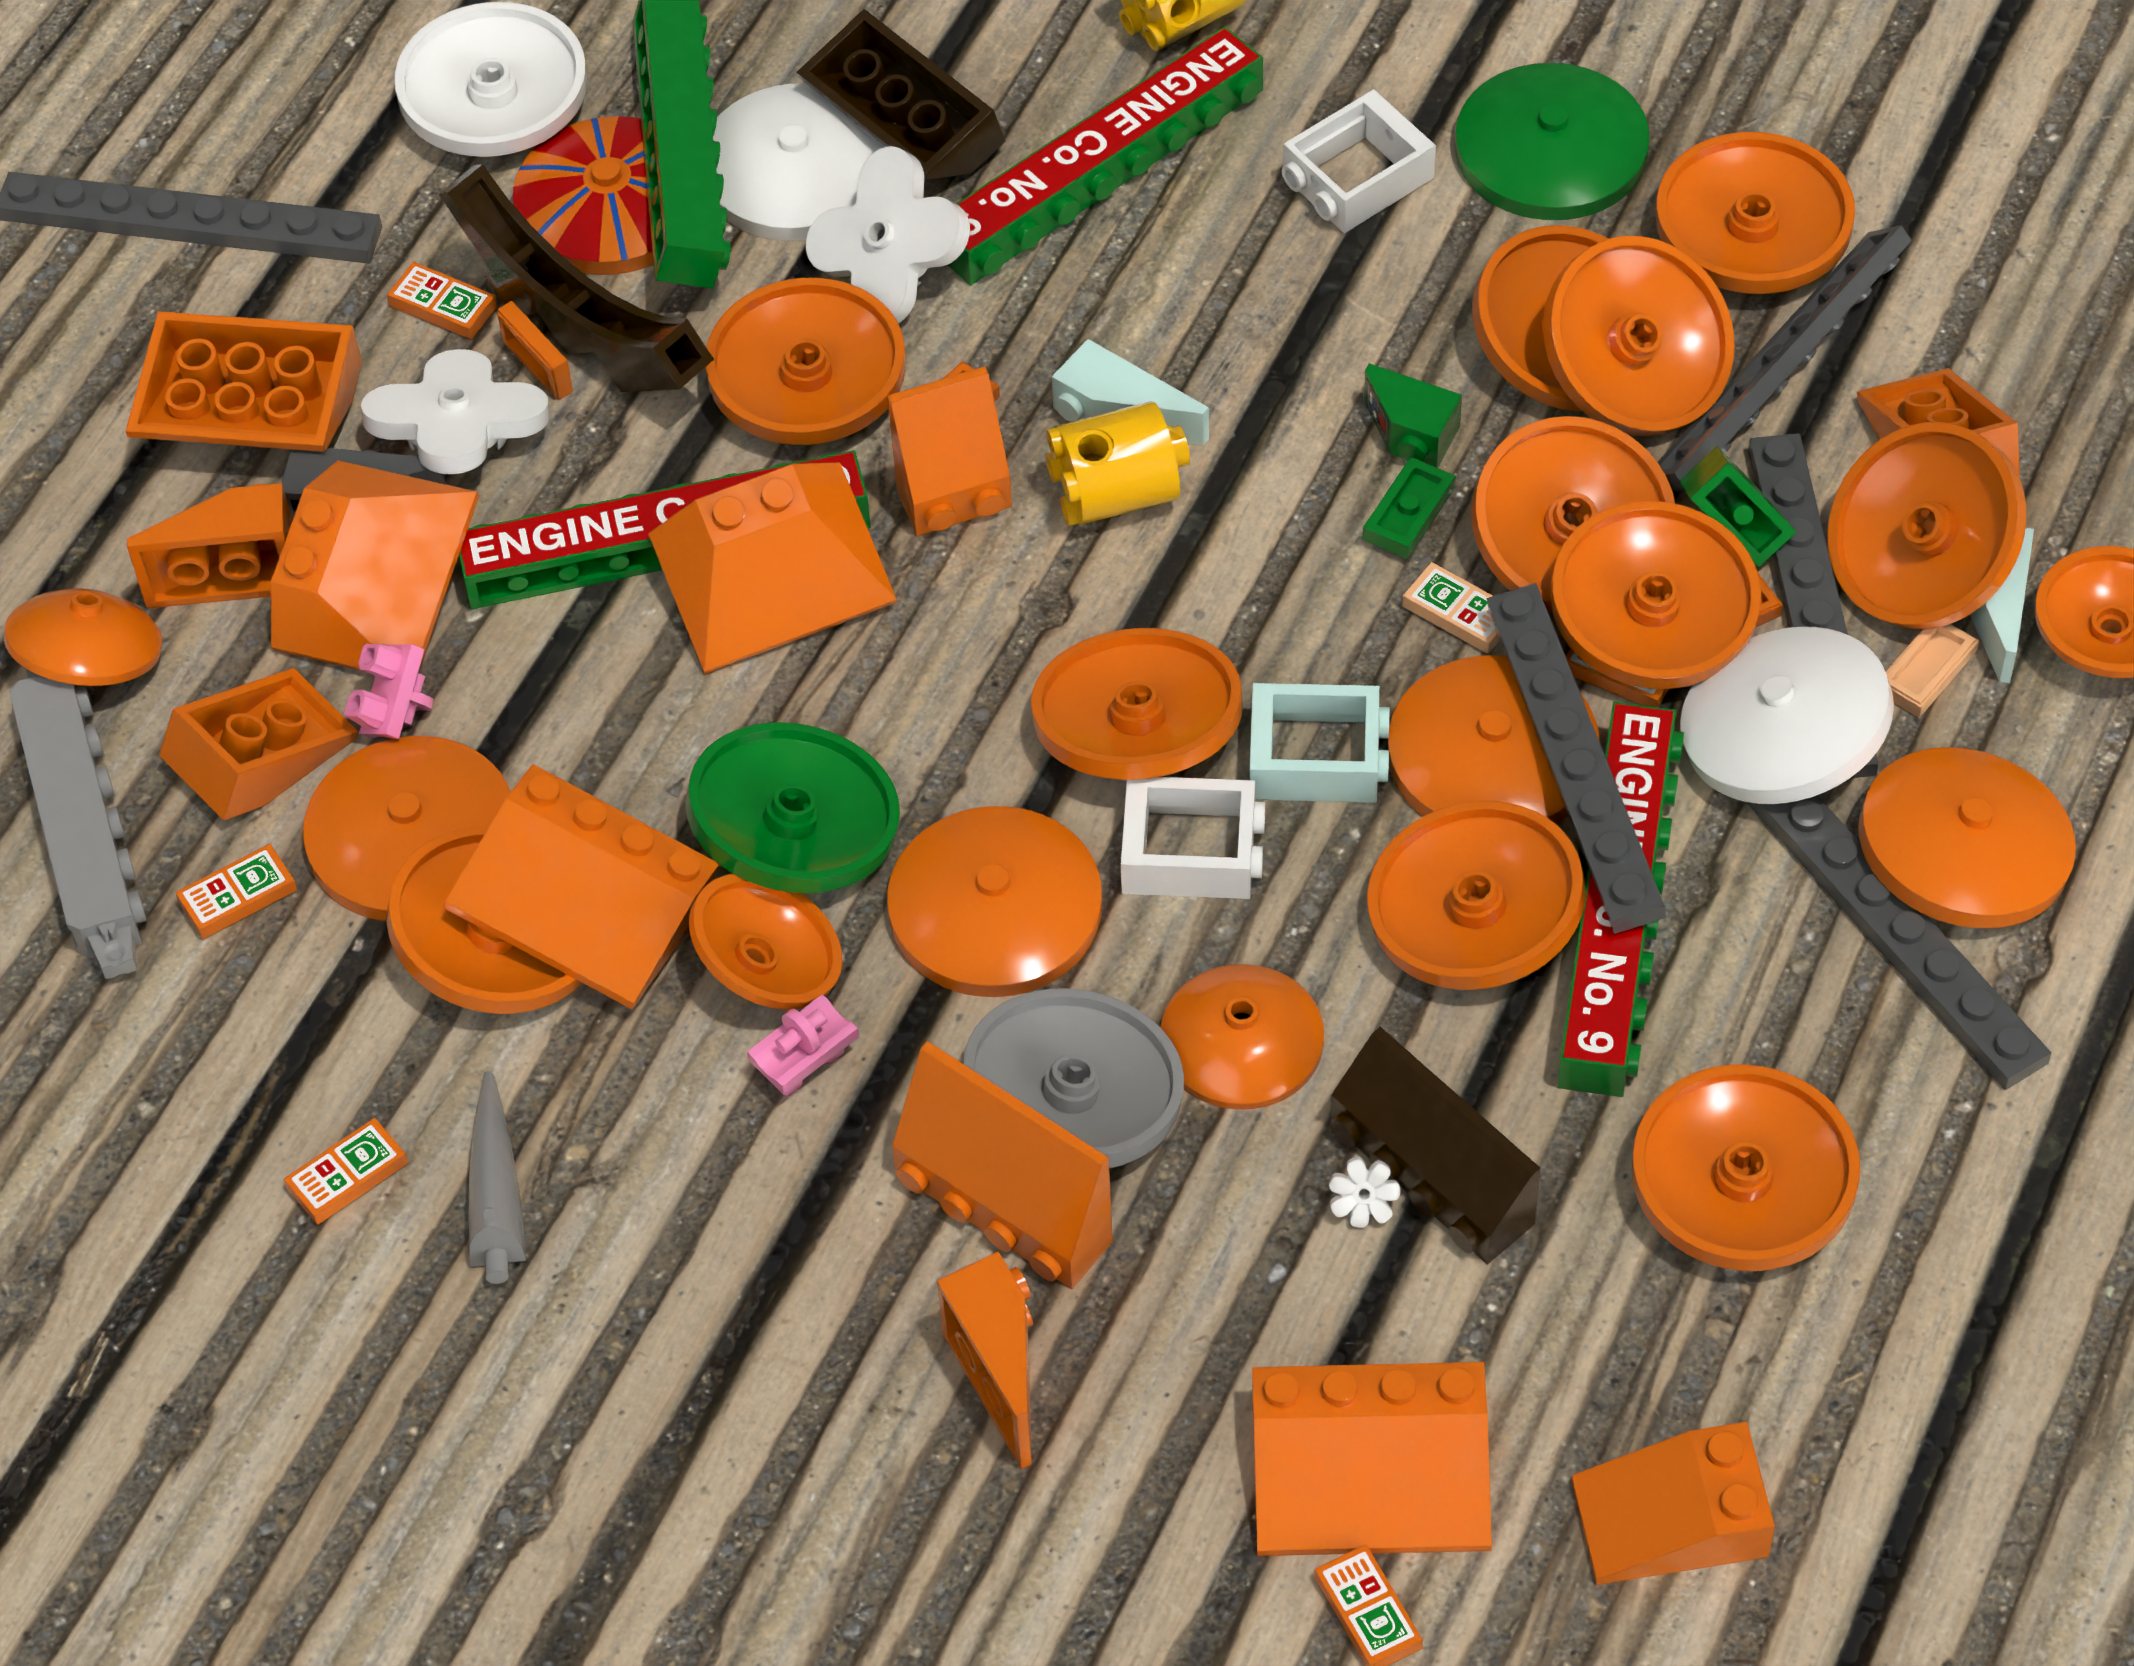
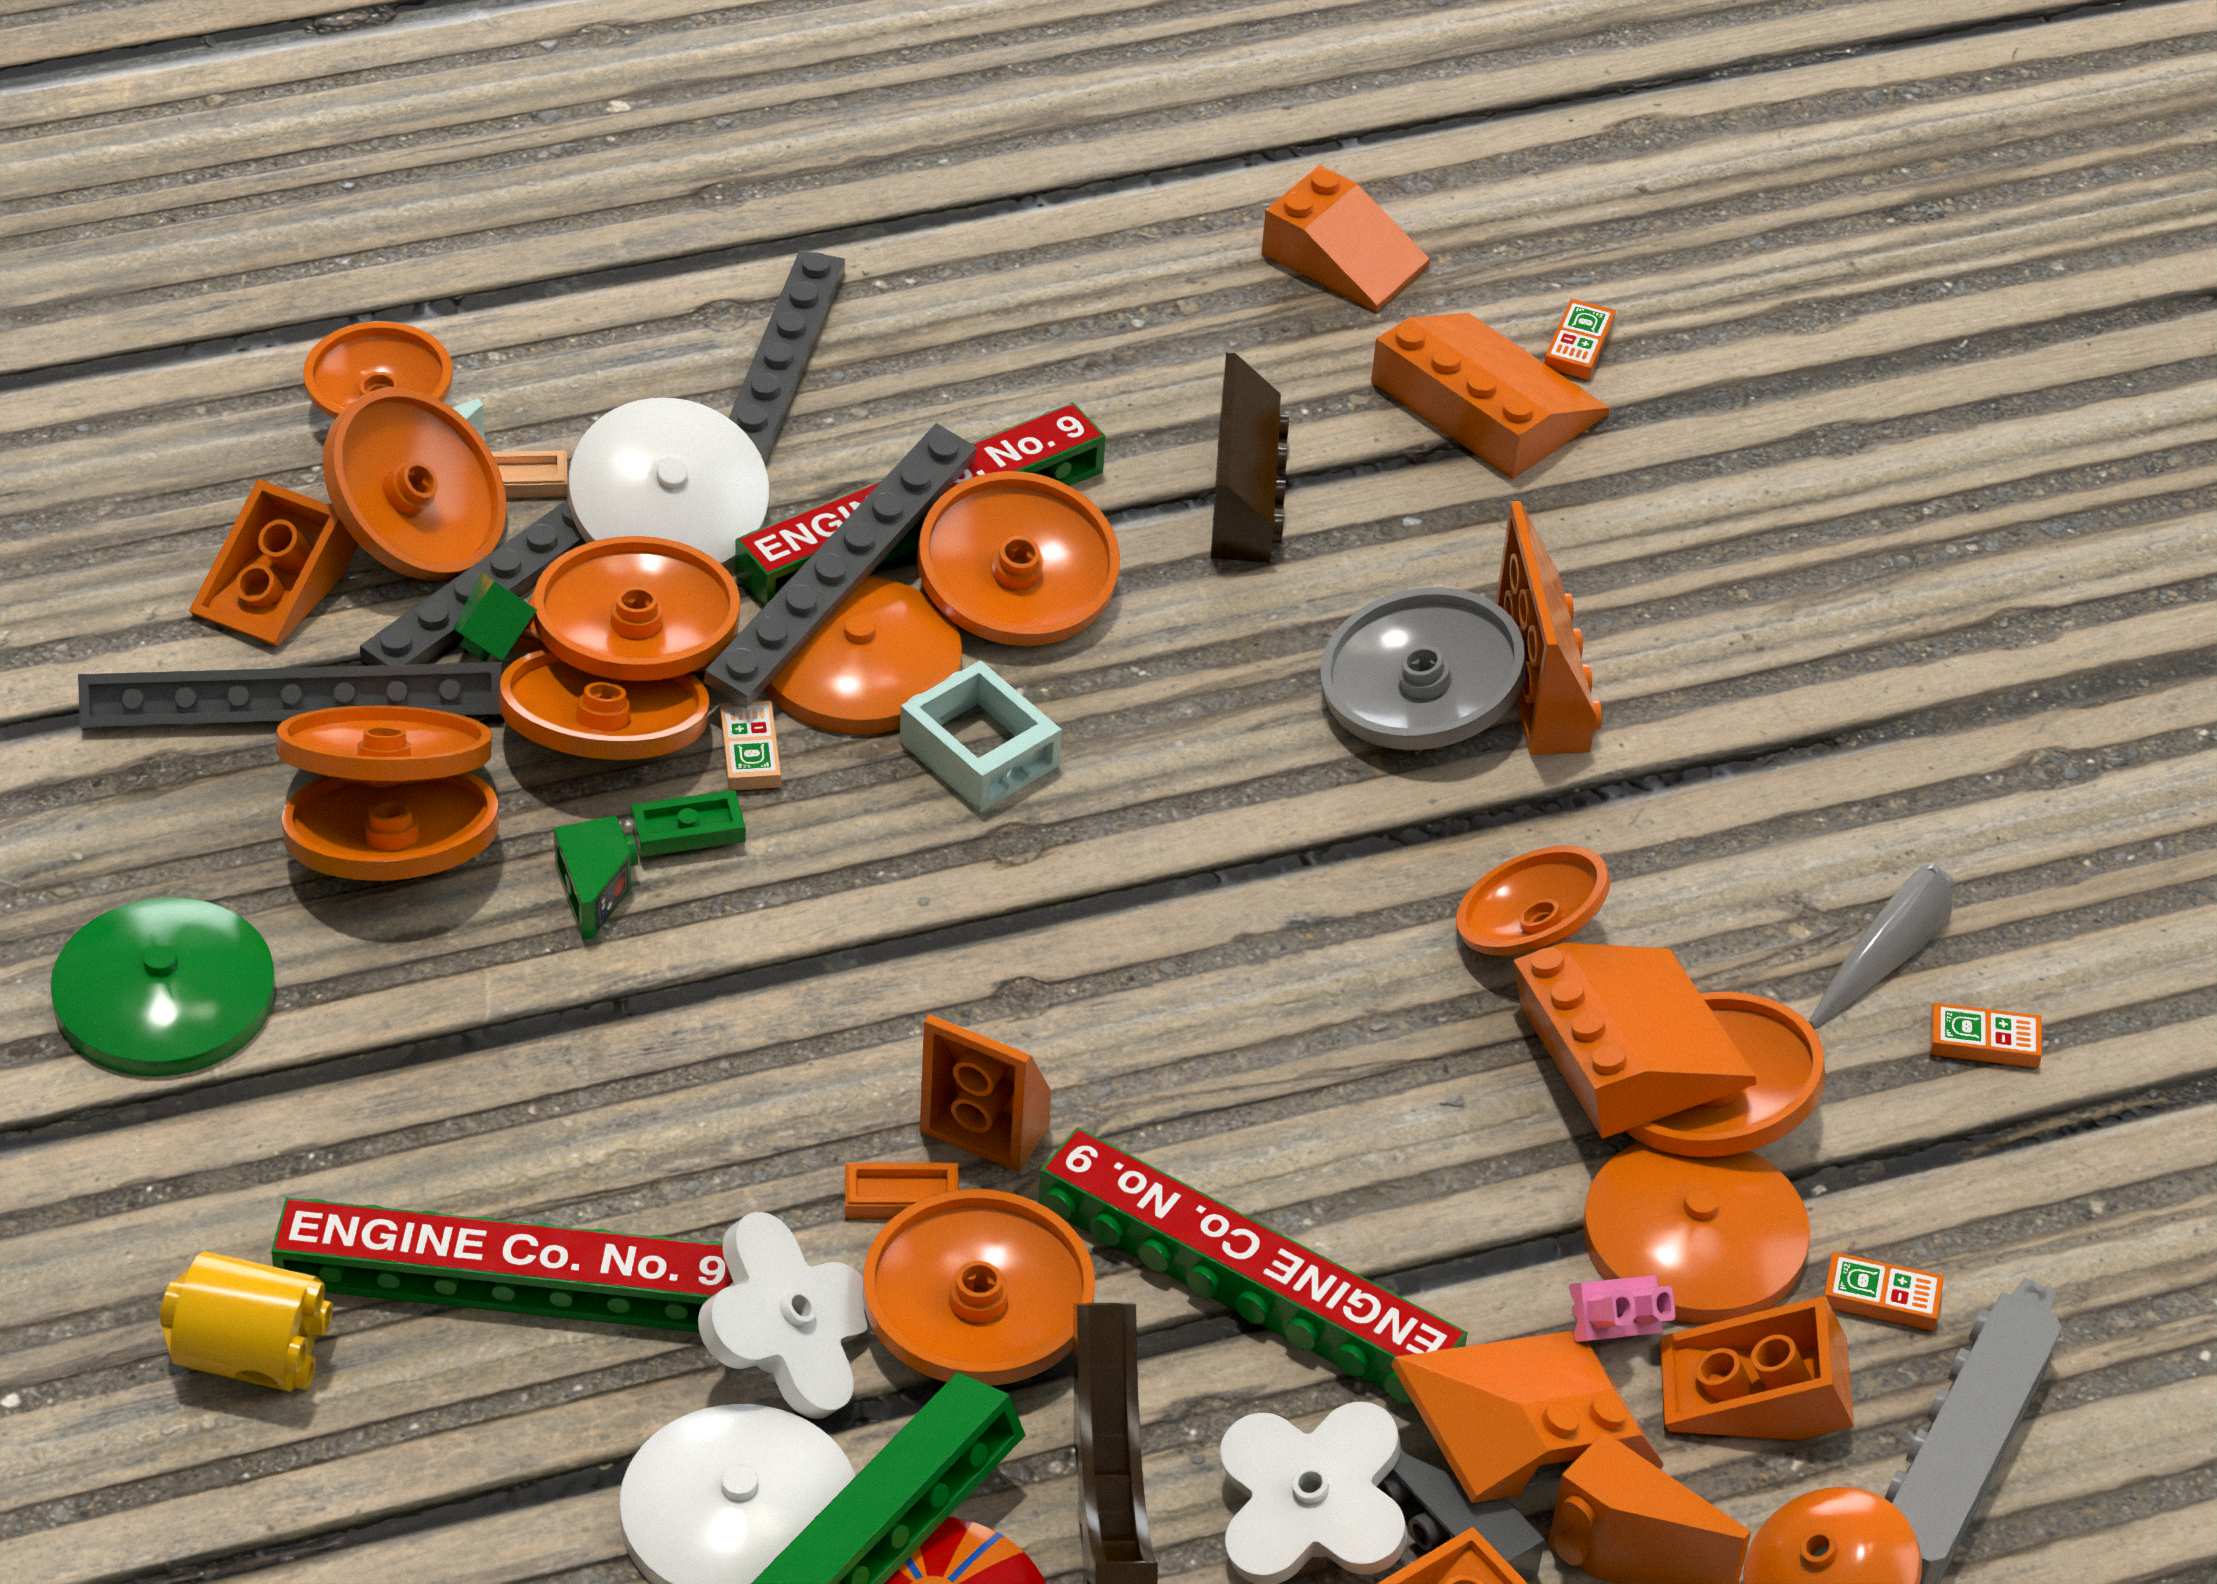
camera: 140 degrees left, 10 degrees down
orange tile [497,301,573,400] -> none
orange slope [648,462,897,675] -> none
green dish [686,722,900,893] -> none
bright pink hips [747,994,859,1096] -> none
dark brown slope [796,9,1006,180] -> none
orange dish [887,806,1102,997] -> none
orange slope [937,1251,1033,1470] -> none
orange dish [1031,628,1243,780] -> none
yellow cylinder [1045,401,1190,526] -> none
light aqua slope [1052,339,1209,445] -> none
white window [1121,777,1265,899] -> none
orange dish [1160,964,1324,1110] -> none
white window [1282,89,1436,233] -> none
white plant [1329,1157,1400,1228] -> none
orange dish [1632,1064,1860,1271] -> none
orange dish [1655,132,1855,294] -> none
orange dish [1858,747,2076,928] -> none

